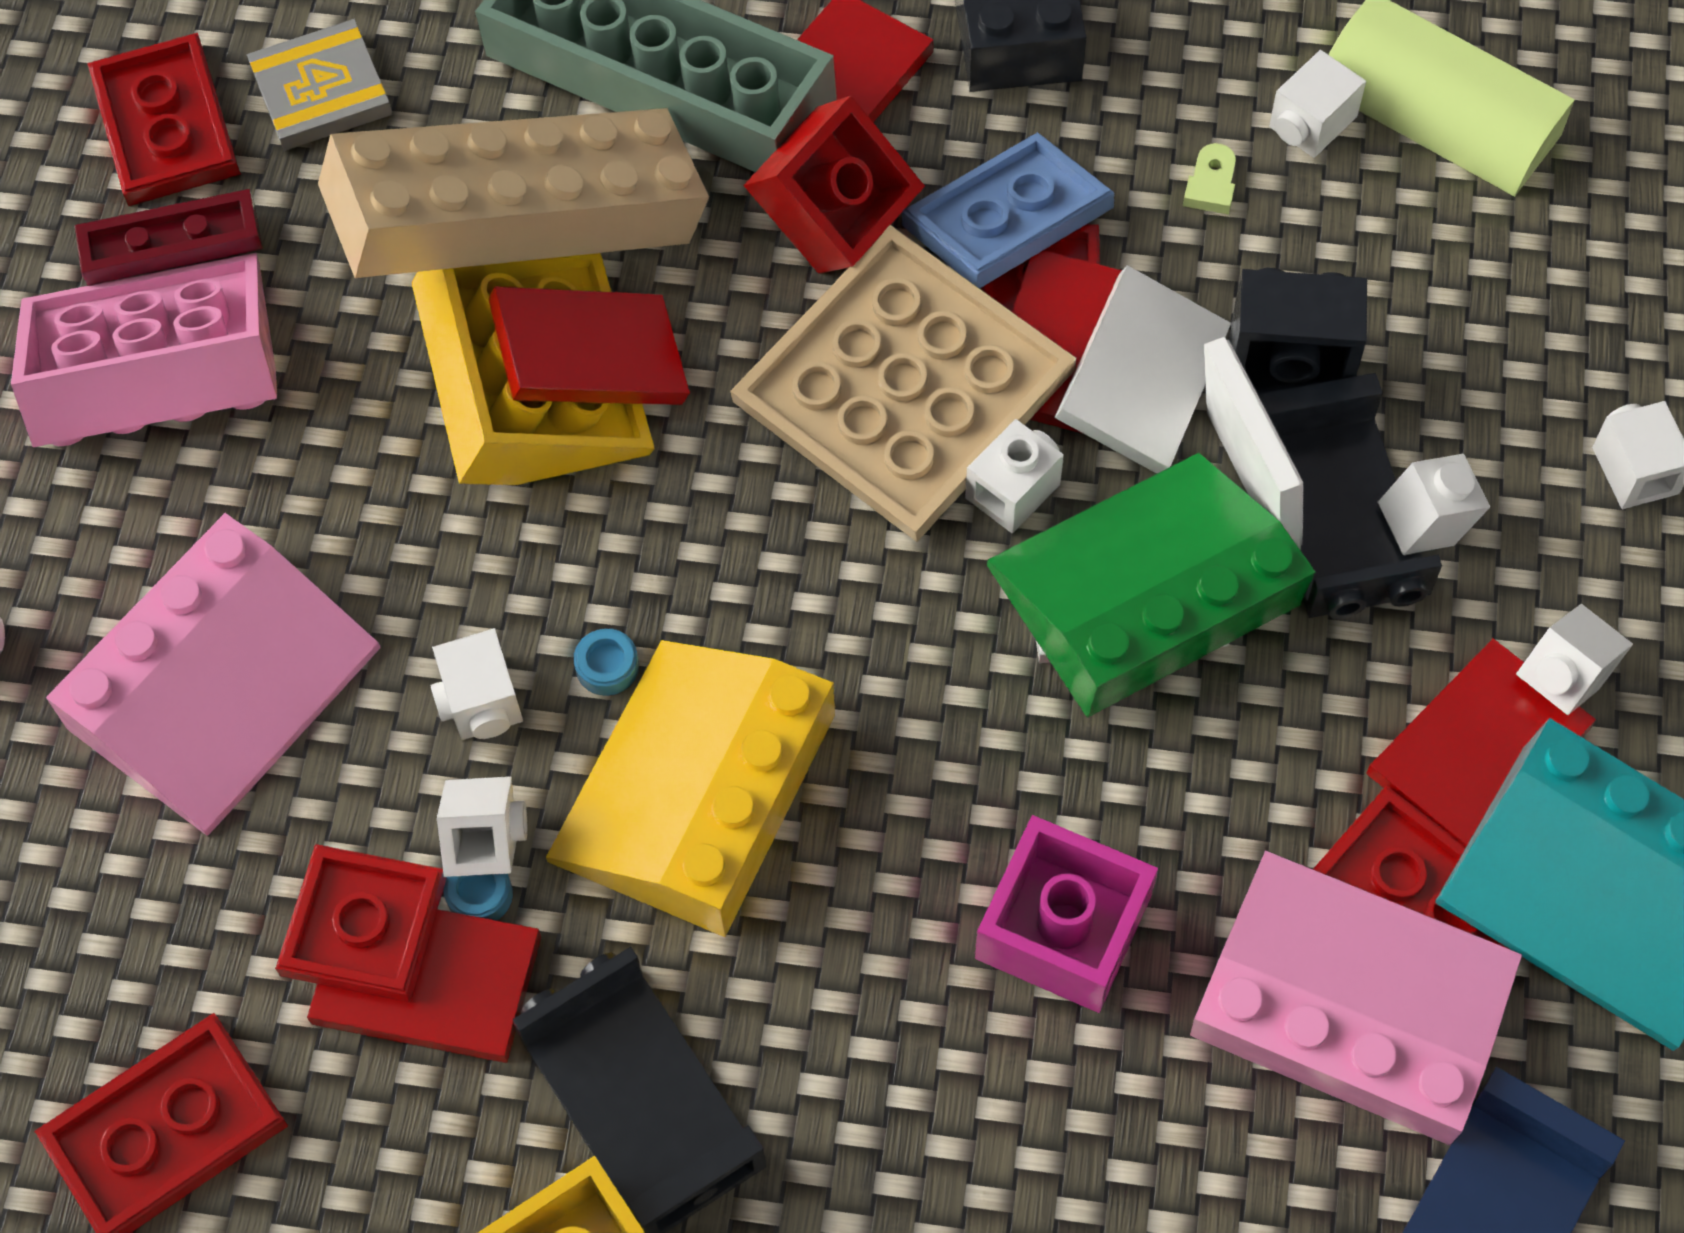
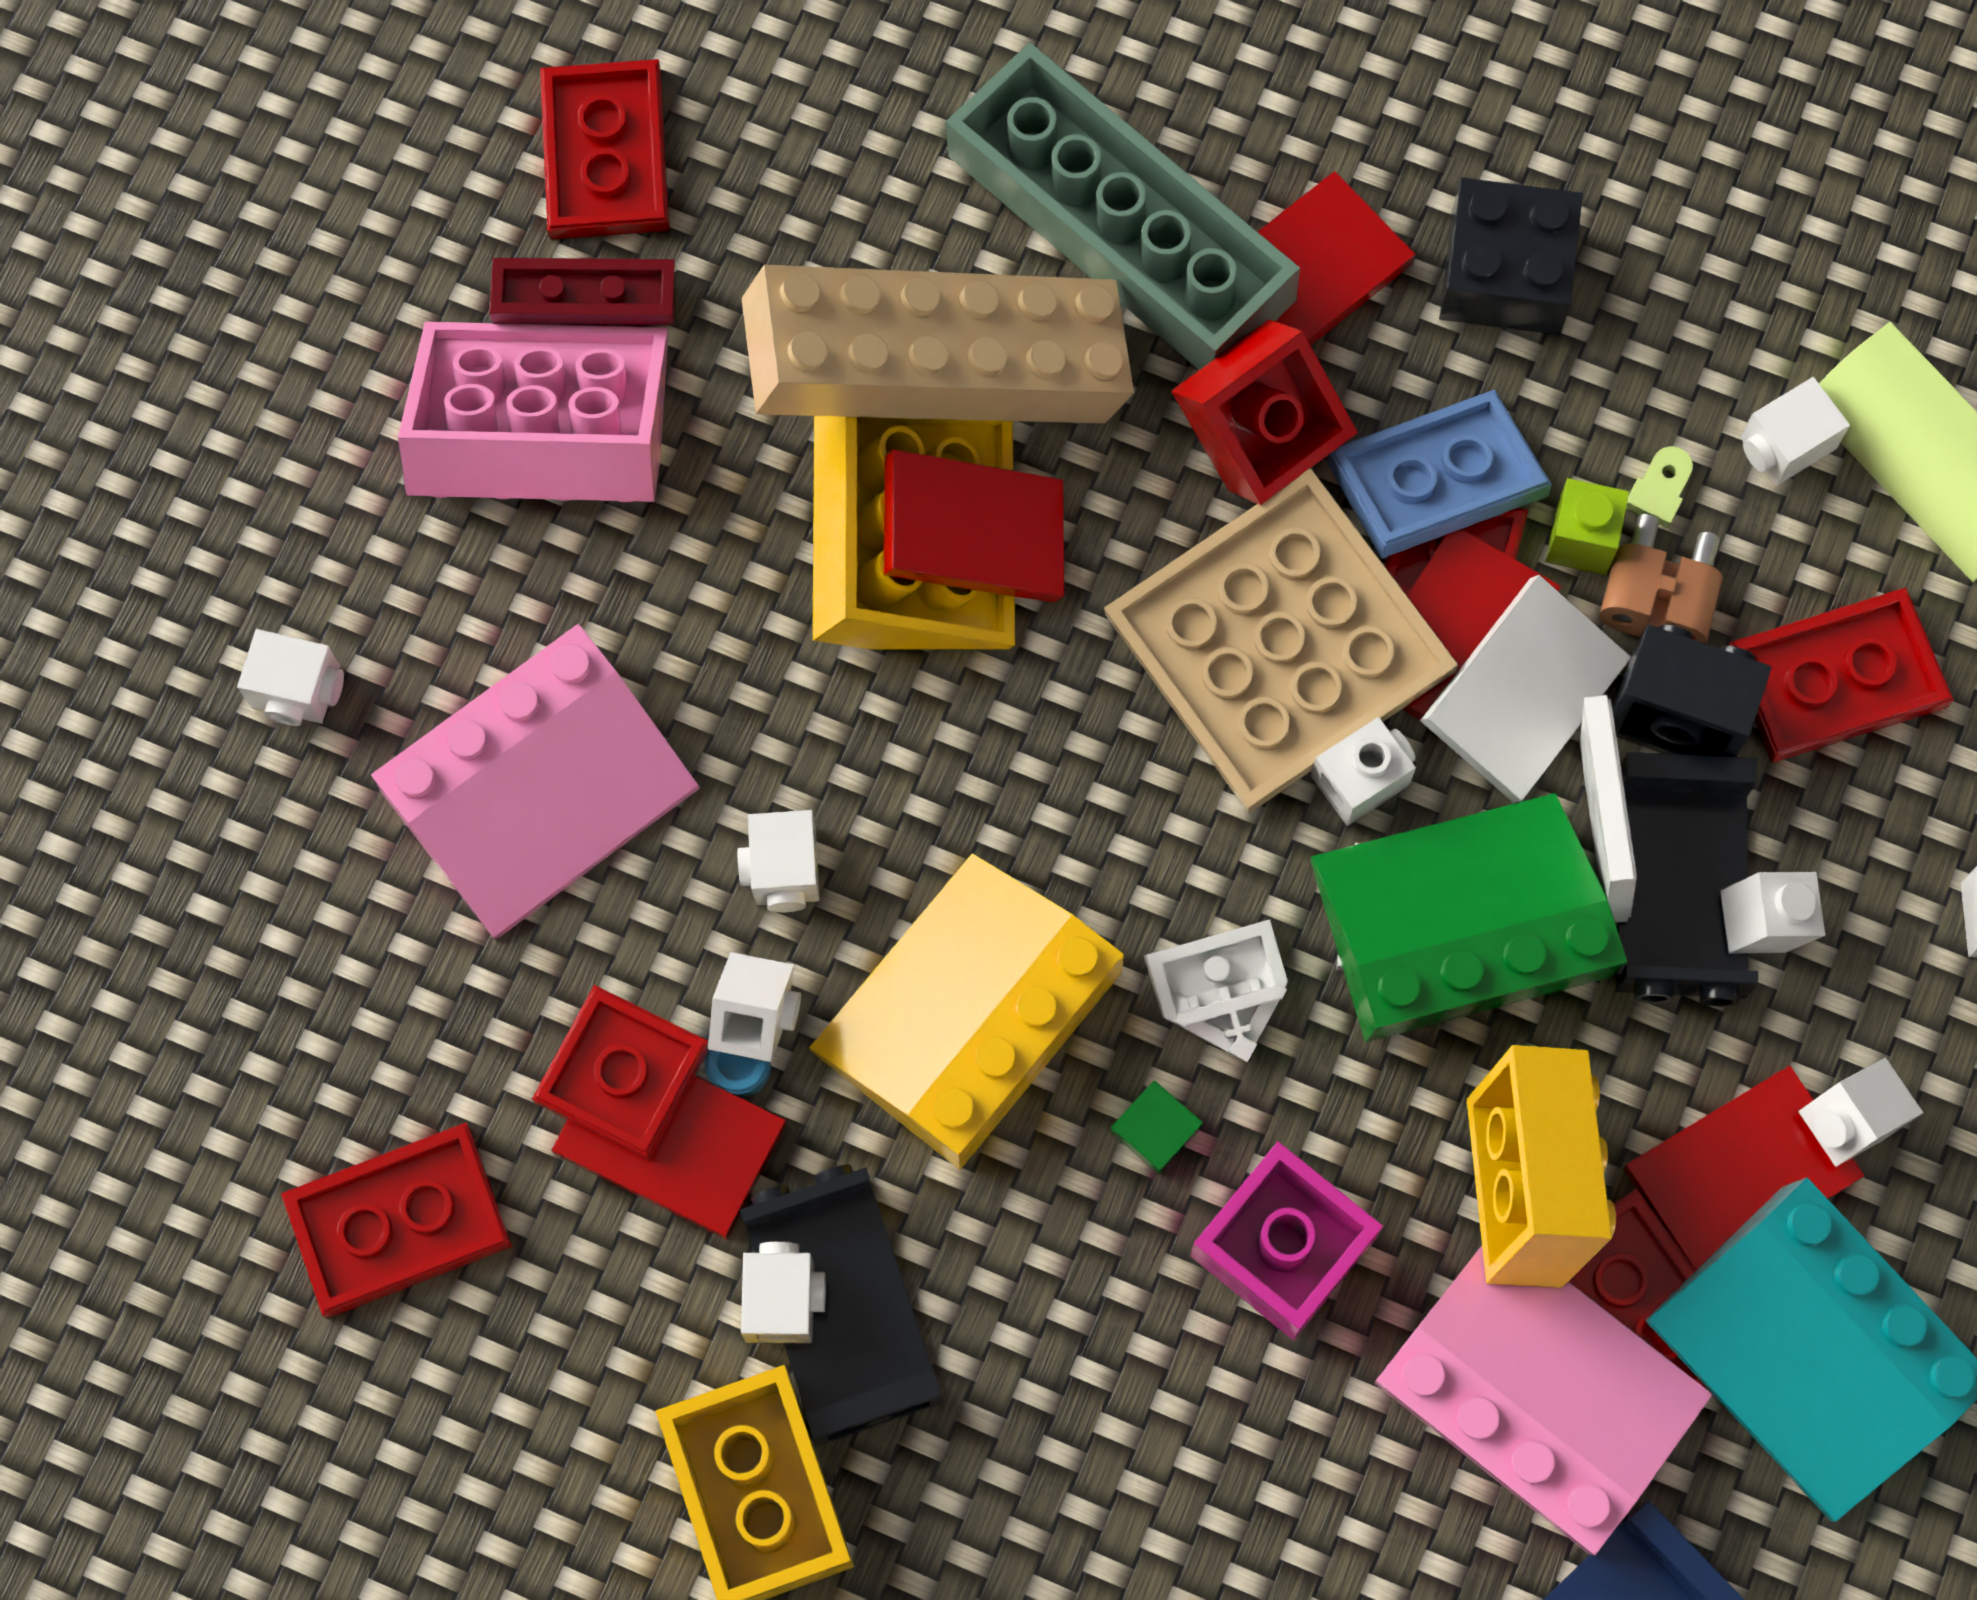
camera: 15 degrees right, 10 degrees up
light grey tile [246,19,393,151] -> none
dark azure tile [574,629,639,696] -> none
none -> white brick [741,1242,826,1343]
none -> green tile [1110,1080,1203,1175]
none -> white slope [1144,920,1288,1062]
none -> yellow brick [1466,1045,1616,1288]
none -> lime brick [1545,478,1629,575]
none -> nougat piece [1599,514,1723,644]
none -> red tile [1728,587,1954,763]

